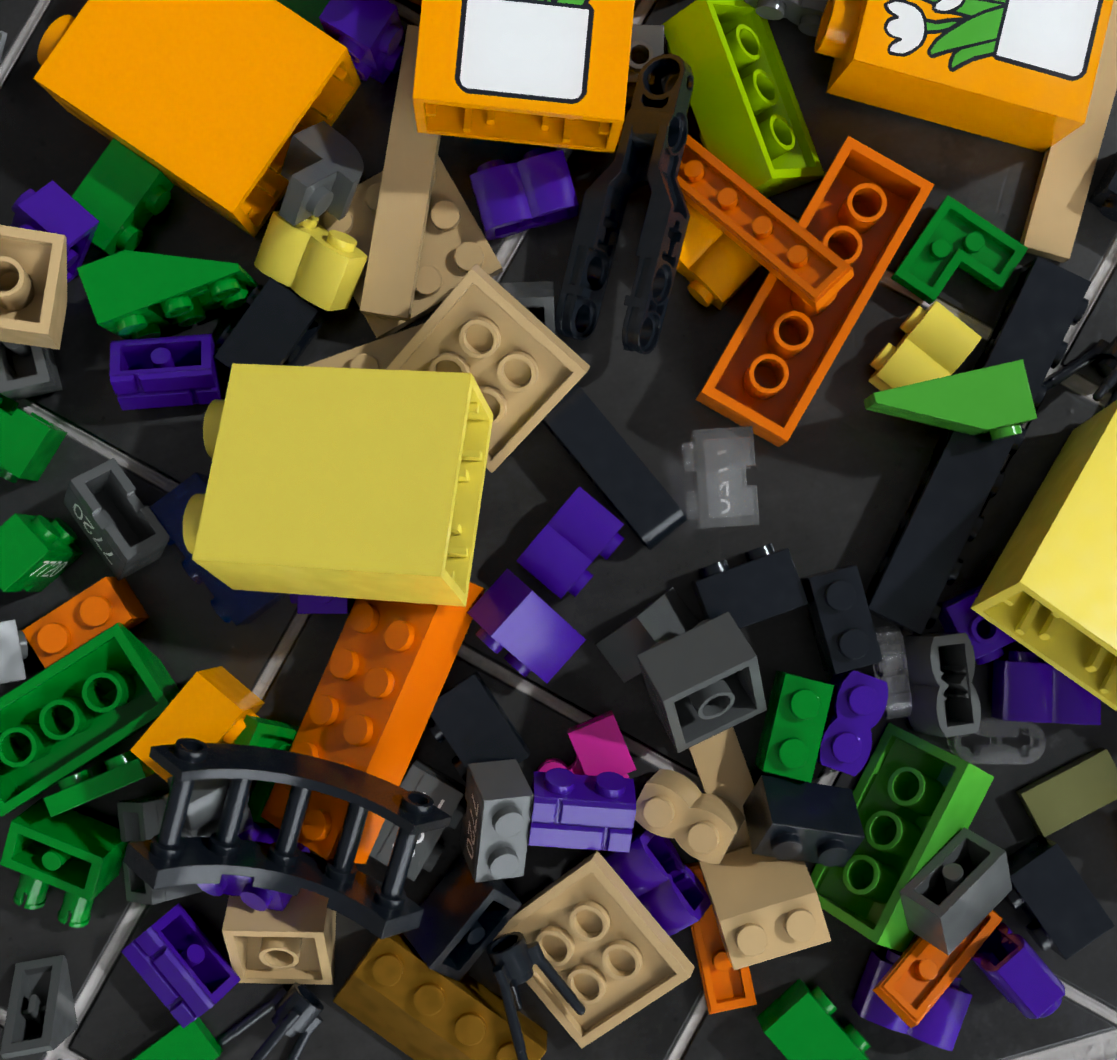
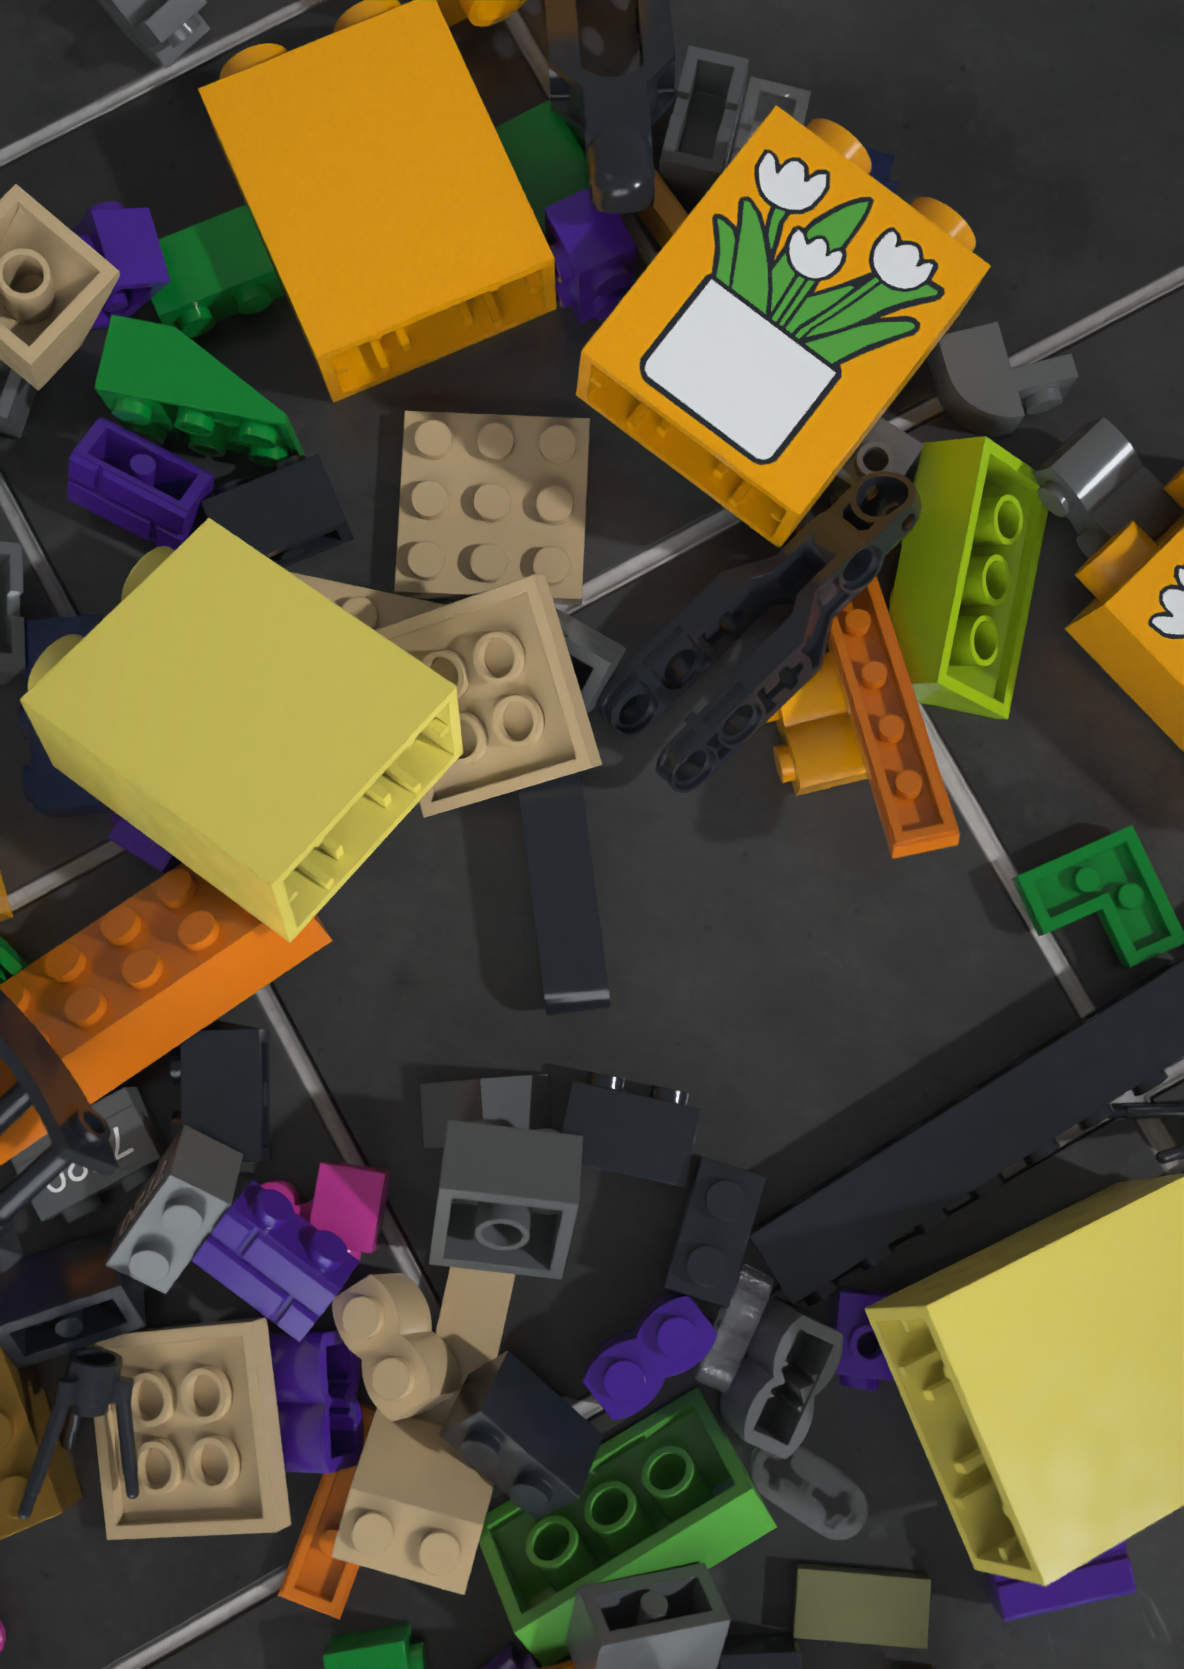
camera: 30 degrees right, 5 degrees down
light yellow brick [254,211,368,311] -> none
dark grey brick [279,120,364,226] -> none
tan tile [360,25,441,321] -> none
dark purple brick [467,568,586,683] -> none
dark purple brick [470,147,579,240] -> none
dark purple brick [516,486,625,599] -> none
clear brick [682,426,759,530] -> none
orange brick [695,136,935,447] -> none
green brick [754,670,834,783] -> none
bright green slope [864,359,1037,441] -> none
light yellow brick [868,301,982,391] -> none
dark purple brick [991,651,1101,725] -> none

